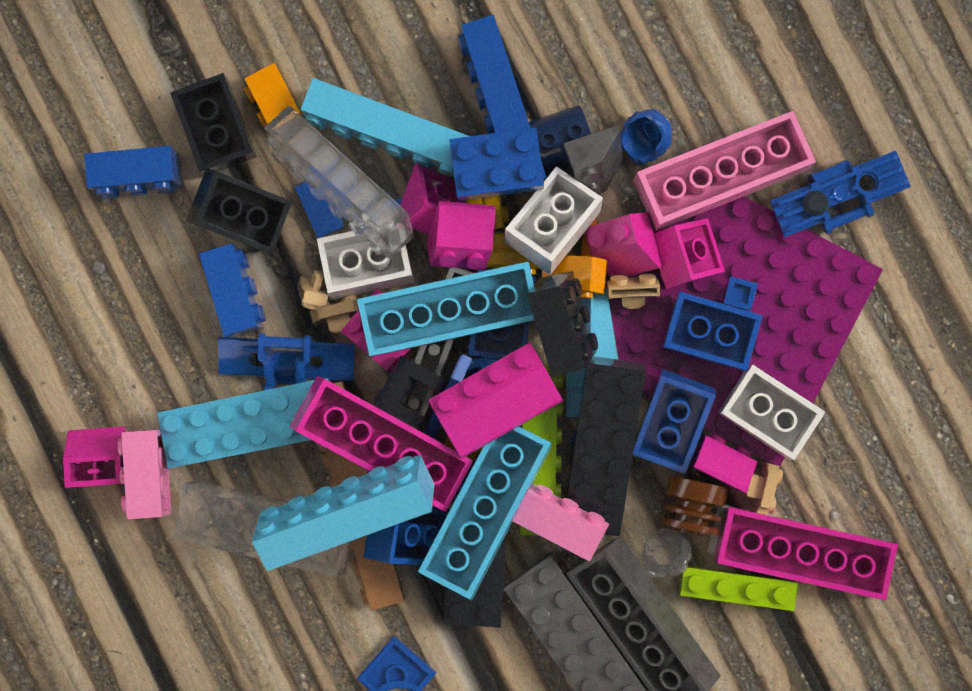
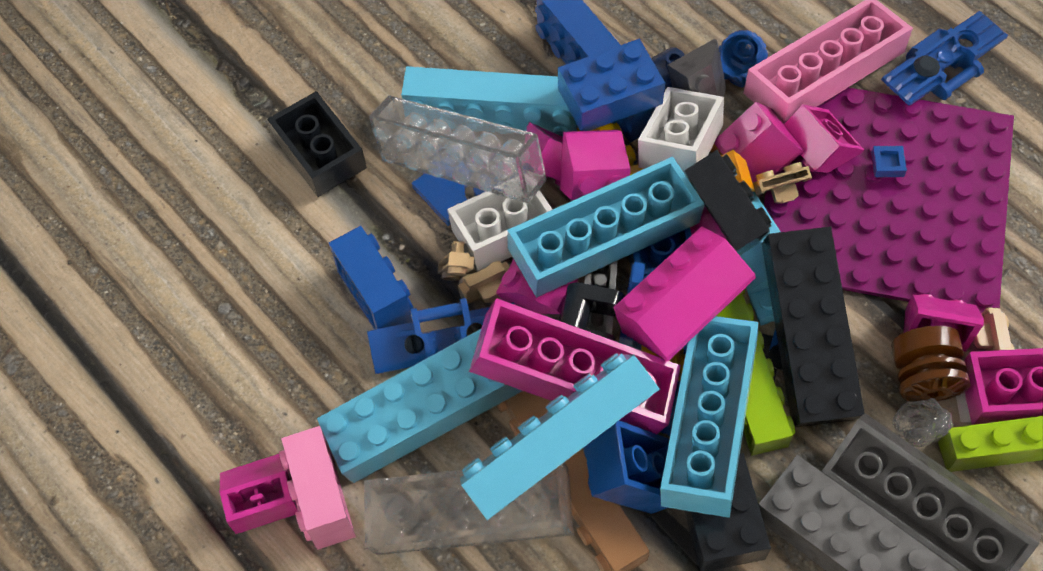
camera: 15 degrees left, 25 degrees down
blue brick [84,146,183,199] -> none
black brick [186,168,293,254] -> none
light orange brick [244,63,303,133] -> none
bright pink brick [513,484,609,562] -> none
blue brick [633,369,716,474] -> none
blue brick [661,292,763,372] -> none
white brick [718,365,825,460] -> none

